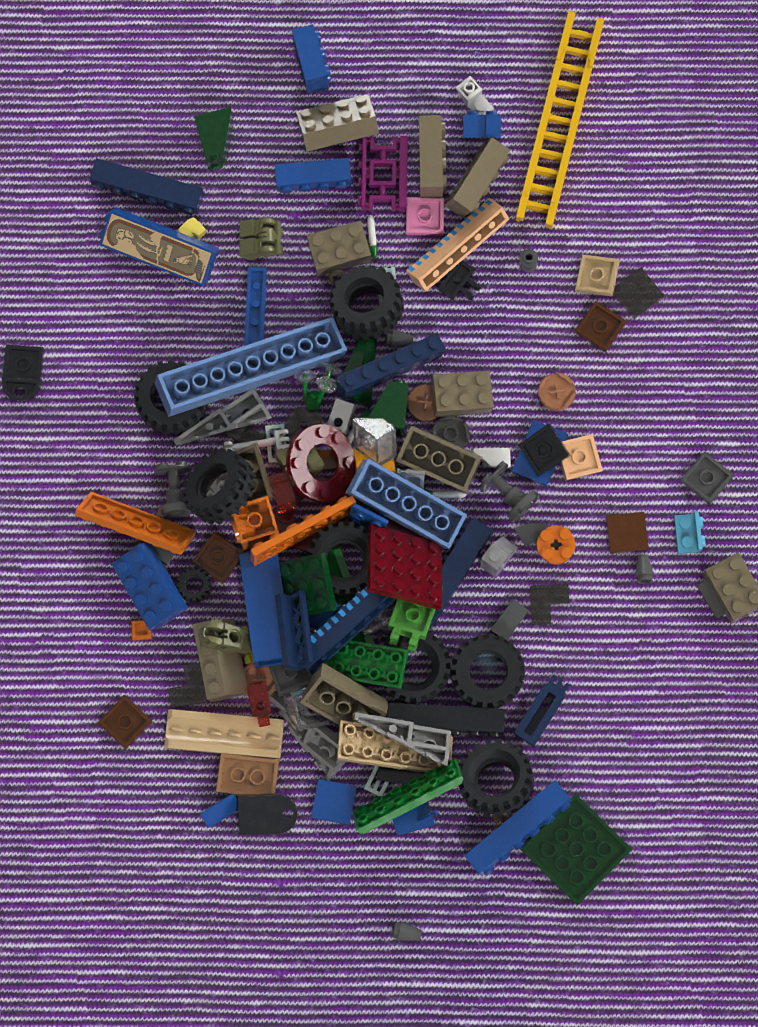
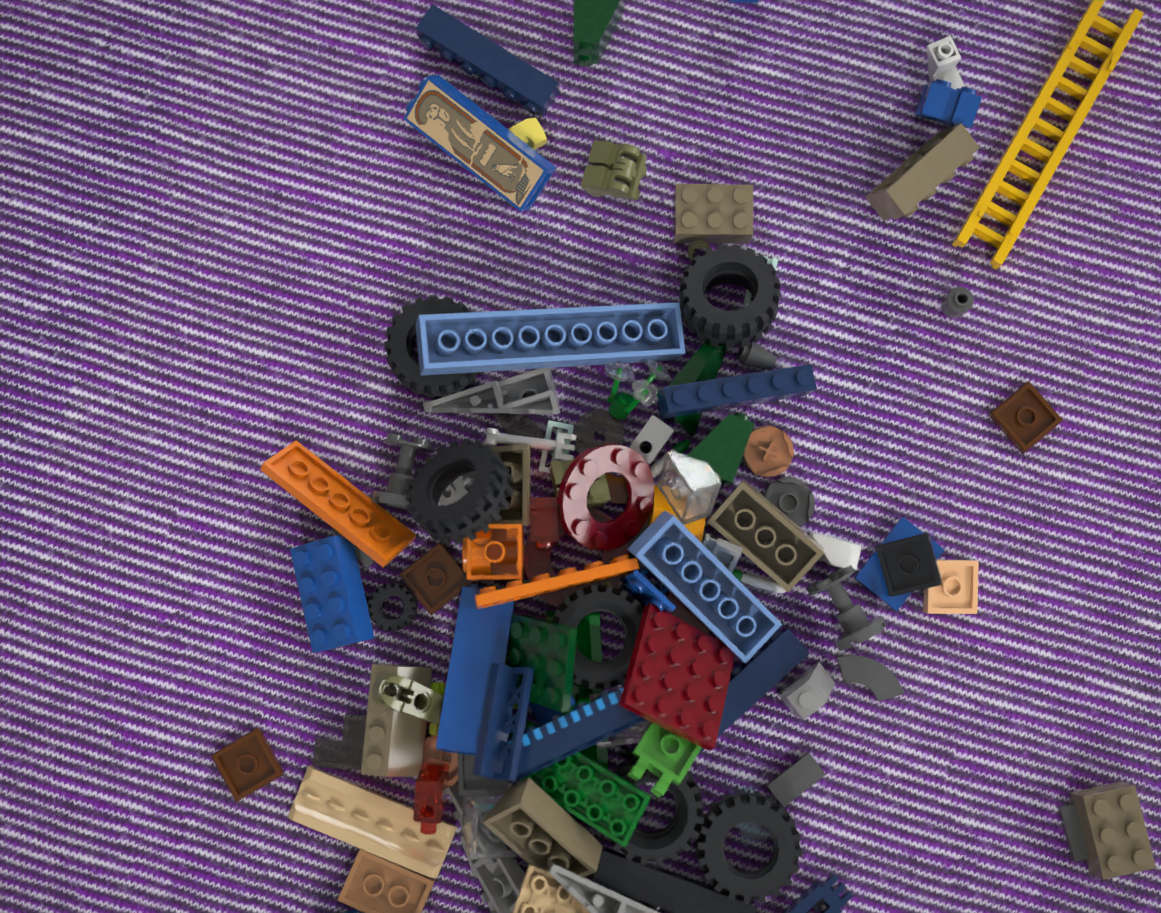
camera: 10 degrees right, 5 degrees up
black tile [2,344,44,402] -> none
orange tile [131,620,152,641] -> none
blue plate [244,267,267,346] -> none
blue brick [275,158,351,193] -> none
dark tan brick [296,94,379,152] -> none
magenta fence [358,136,408,213] -> none
white piece [367,215,378,259] -> none
bright pink tile [406,197,444,236] -> none
light nougat brick [406,198,509,292] -> none
dark tan brick [419,115,447,198] -> none
dark tan brick [430,371,494,417] -> none
black hinge [438,260,481,301] -> none
clear smoke plate [530,584,569,625] -> none
orange plate [537,526,575,565] -> none
nougat tile [538,373,576,411] -> none
tan tile [575,254,620,297] -> none
reddish brown tile [606,512,649,554] -> none
clear smoke plate [613,267,664,320] -> none
dark grey cone [635,554,654,584] -> none
medium azure bracket [674,511,705,554] -> none
dark grey tile [680,451,734,505] -> none

